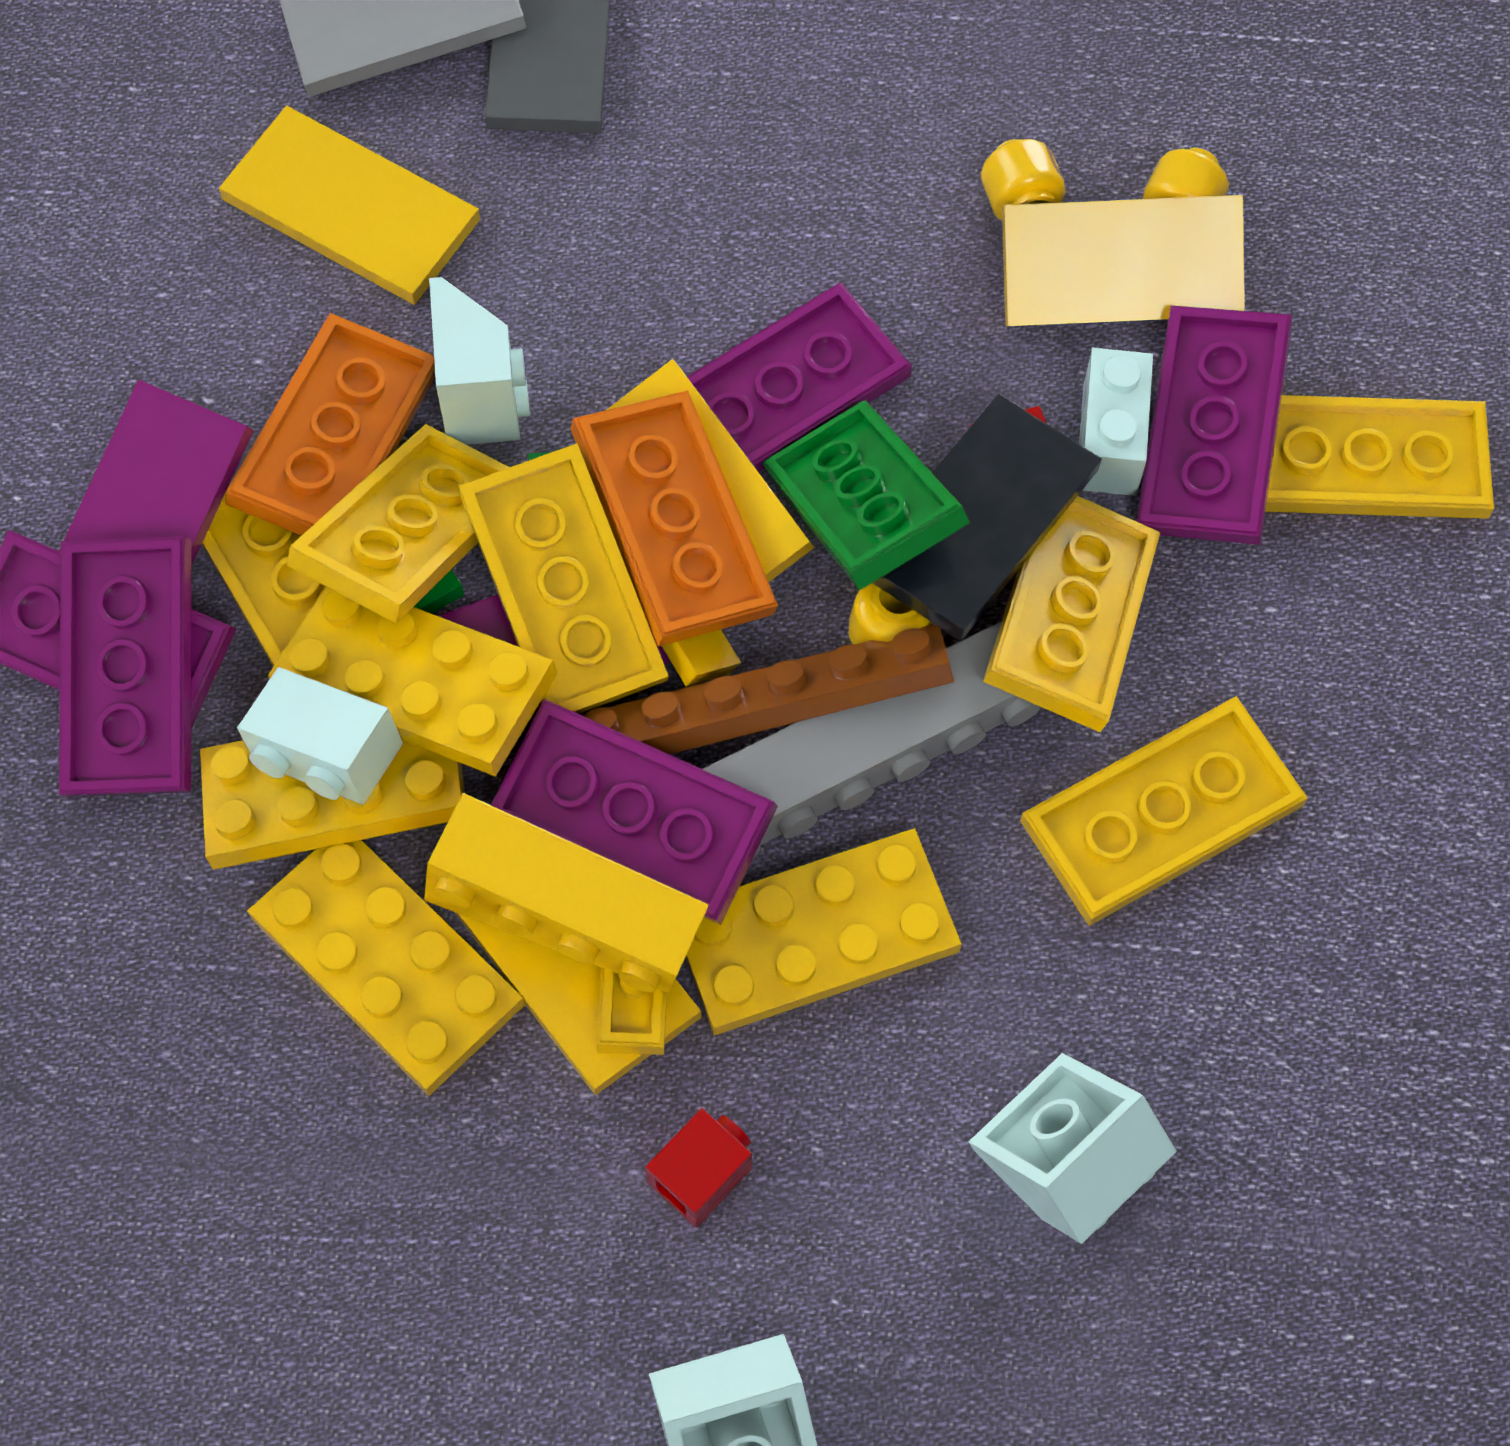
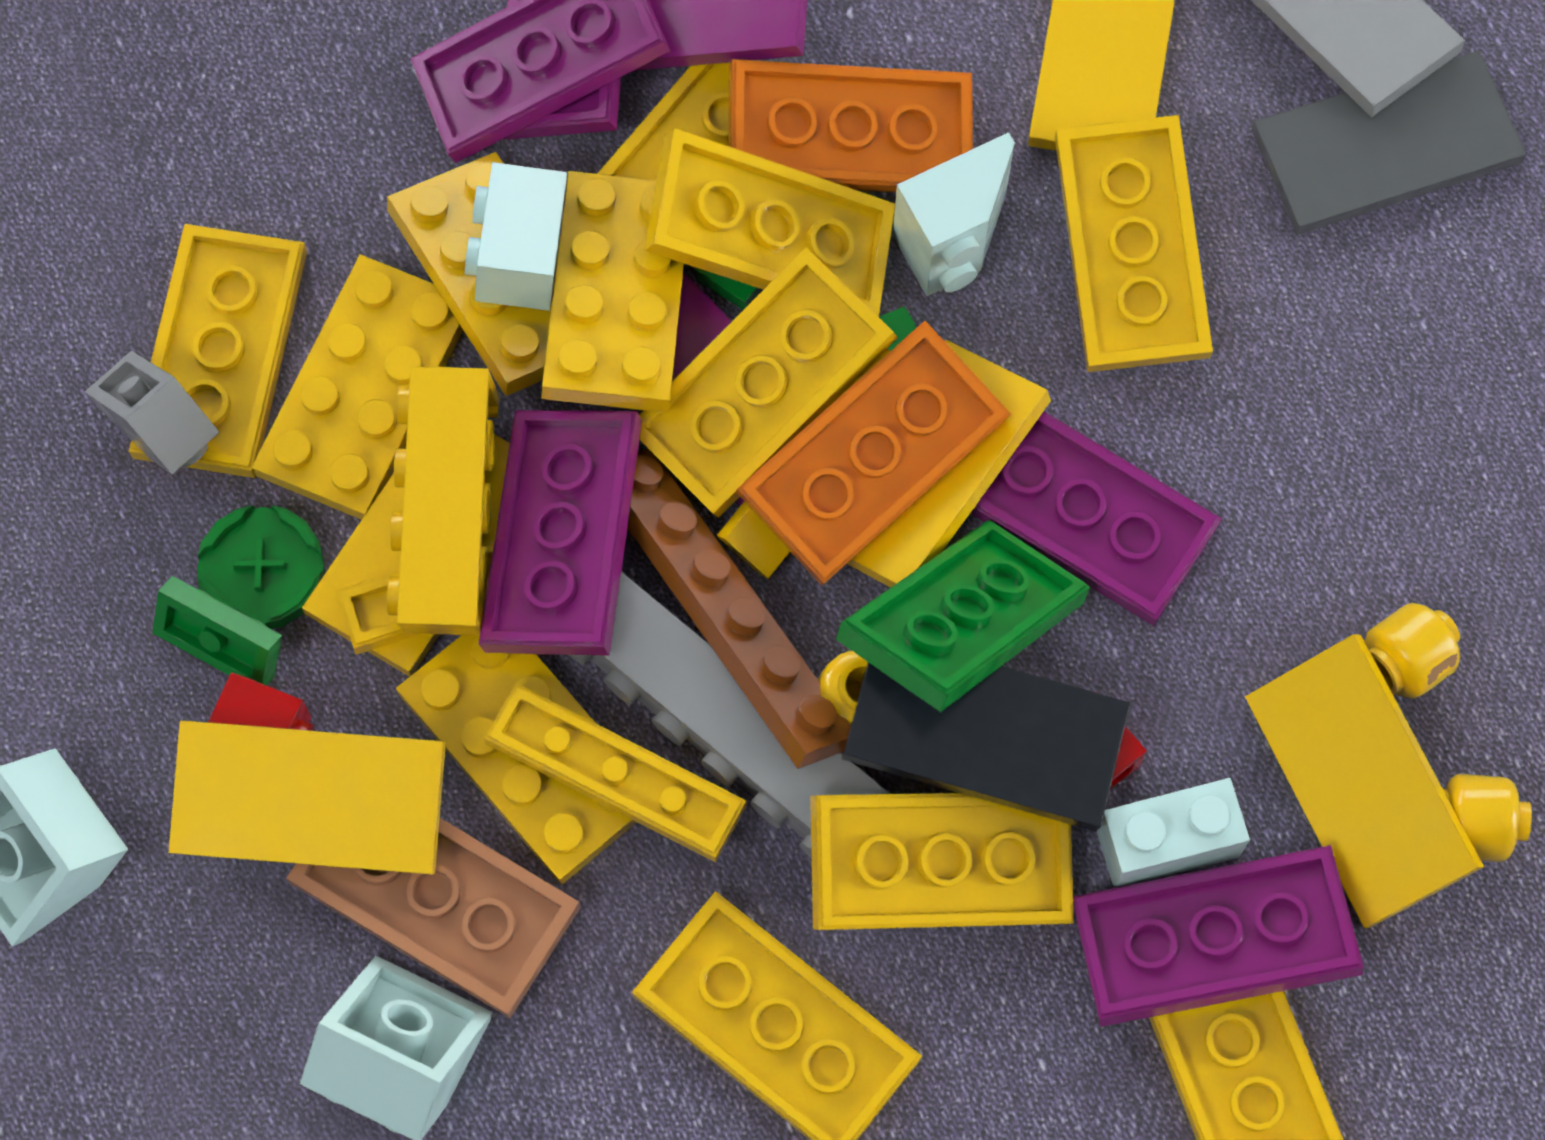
camera: 70 degrees right, 5 degrees up
none -> light grey slope [85,351,219,474]
none -> yellow tile [129,224,308,478]
none -> green plate [152,576,282,686]
none -> yellow tile [168,720,446,874]
none -> green tile [197,505,326,629]
none -> nougat plate [286,818,581,1019]
none -> yellow tile [484,683,747,863]
none -> yellow plate [1055,115,1213,372]

